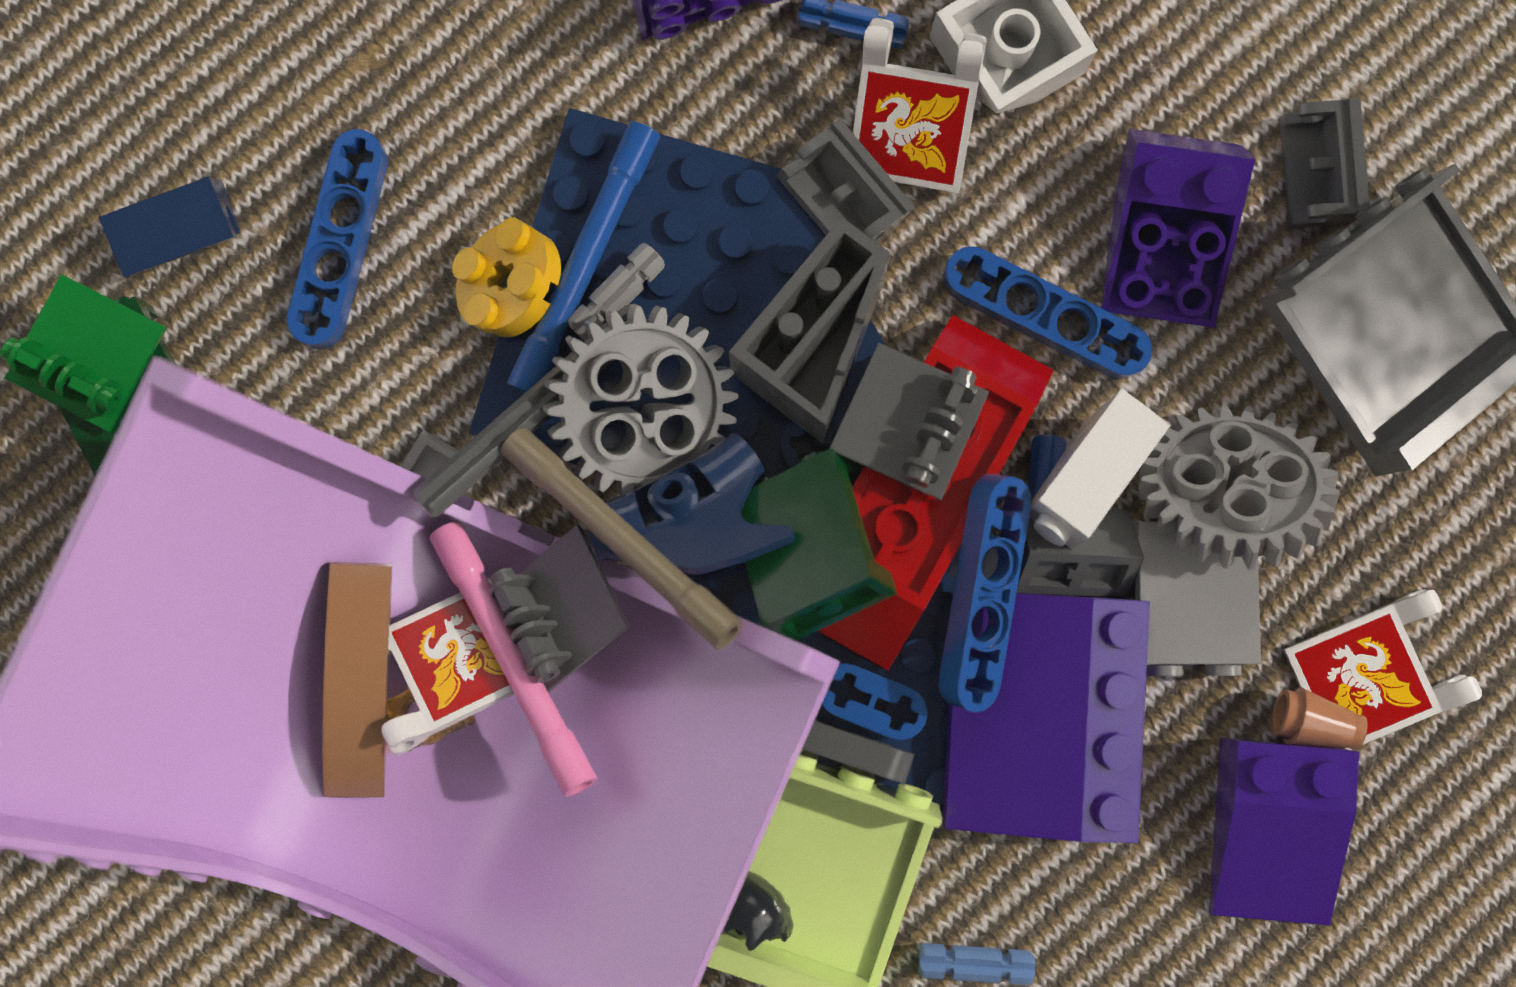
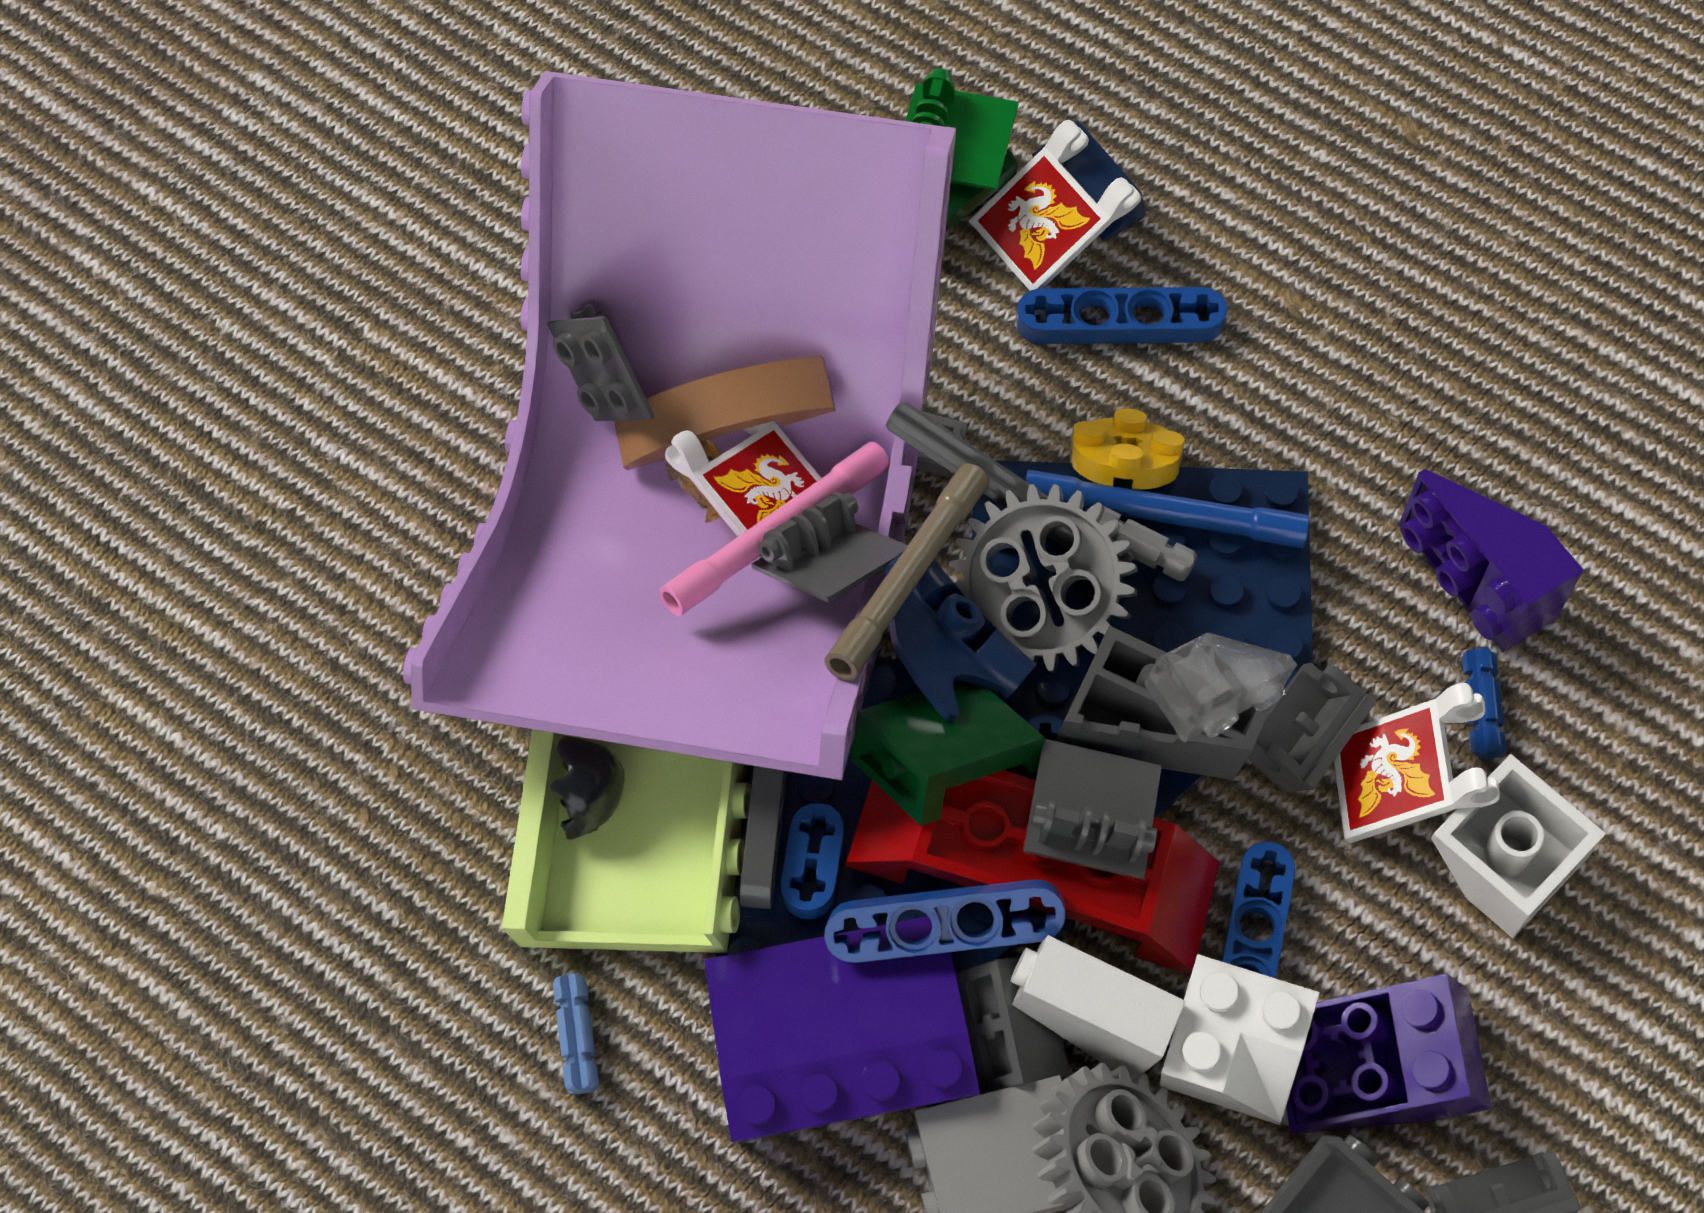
camera: 80 degrees right, 20 degrees down
none -> dark grey hinge [547,304,655,421]
none -> flag [969,120,1141,291]
none -> clear slope [1144,633,1297,743]
none -> white slope [1160,954,1320,1125]

